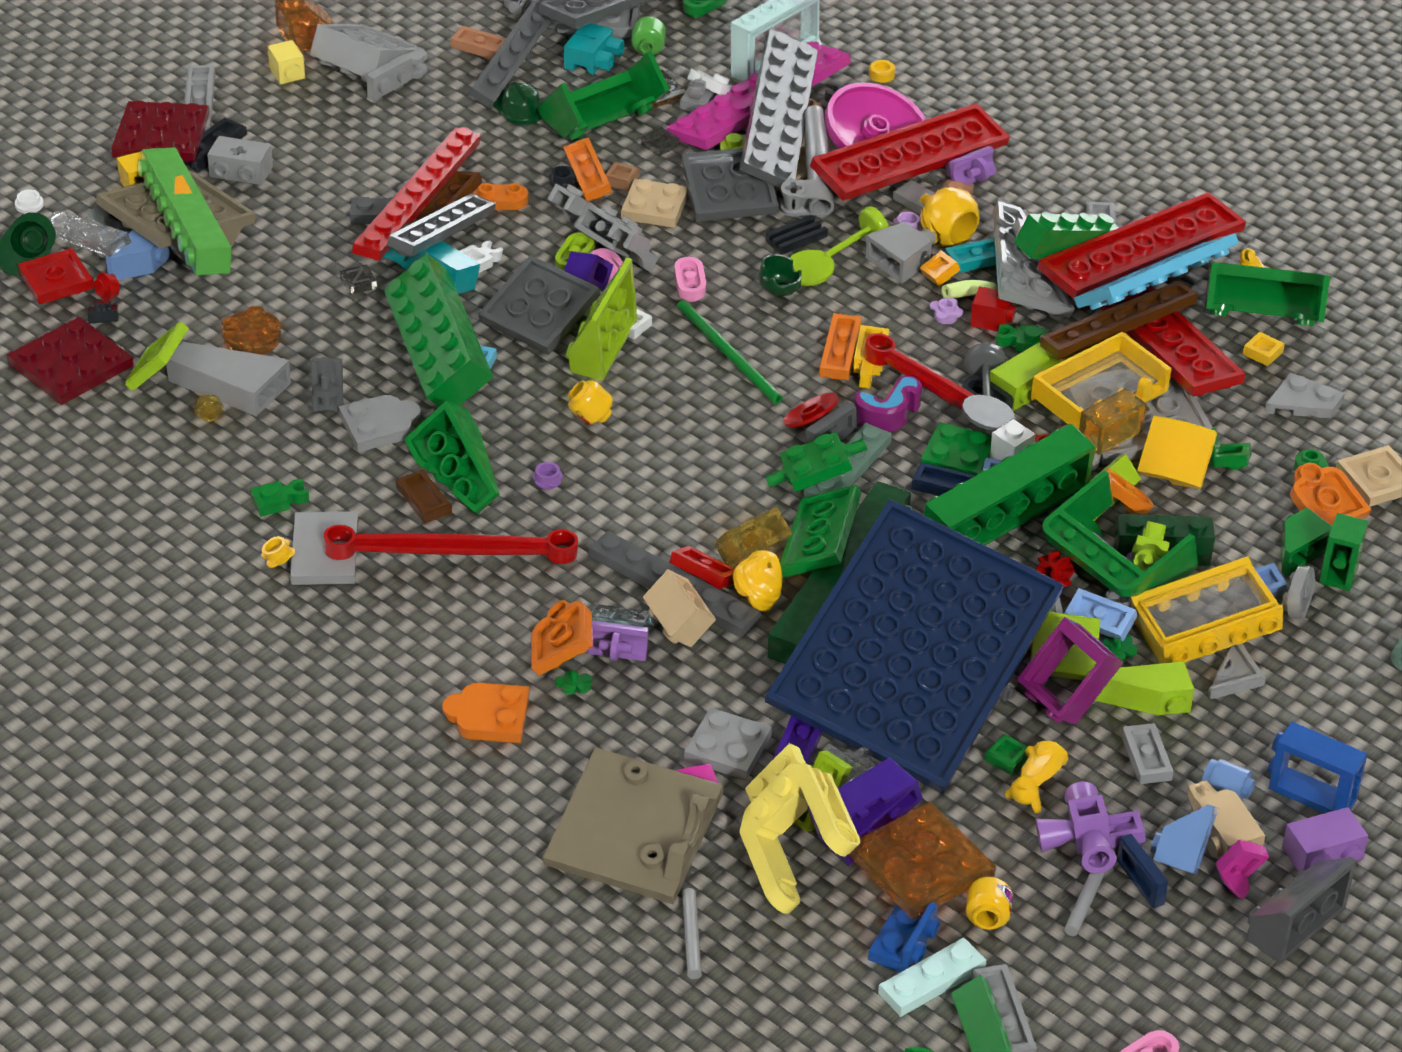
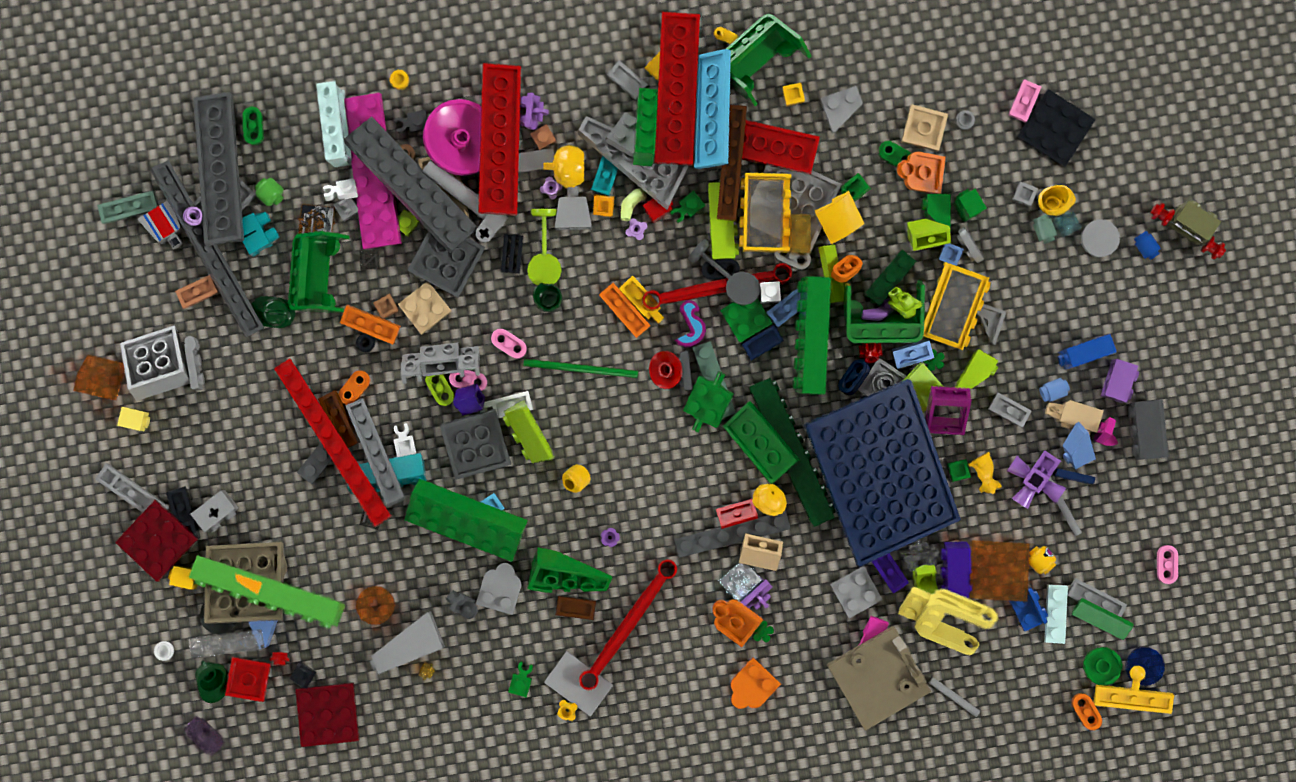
camera: 55 degrees left, 45 degrees up
lime tile [125,322,189,391] -> none
clear yellow brick [714,507,792,568] -> none
none -> lime slope [907,219,951,251]

